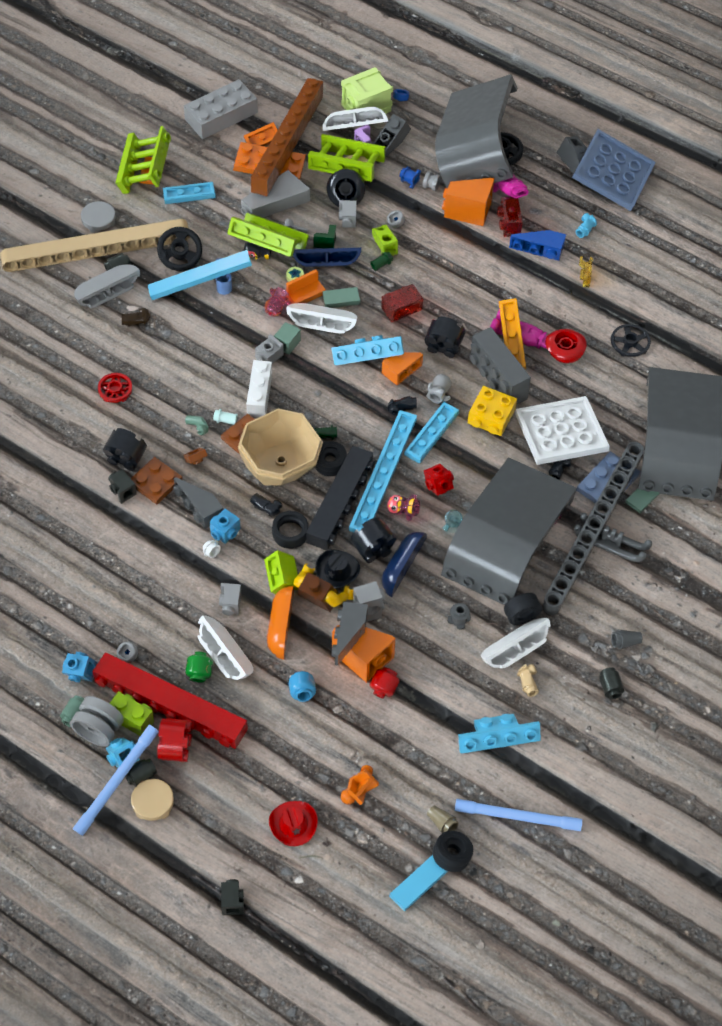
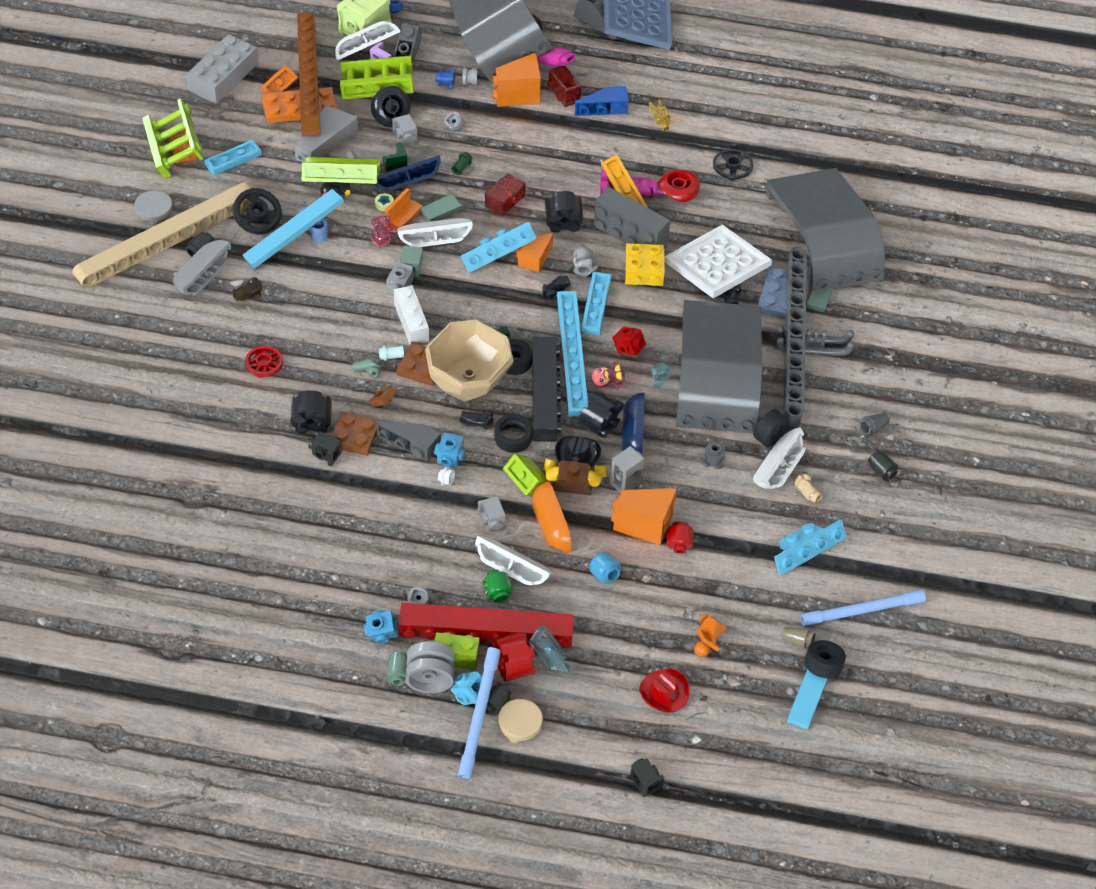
camera: 25 degrees left, 5 degrees down
dark grey slope [332,602,368,665] -> none
lime leg [372,225,398,255] -> none
medium azure arm [576,213,597,238] -> none
none -> clear light blue panel [529,626,571,672]

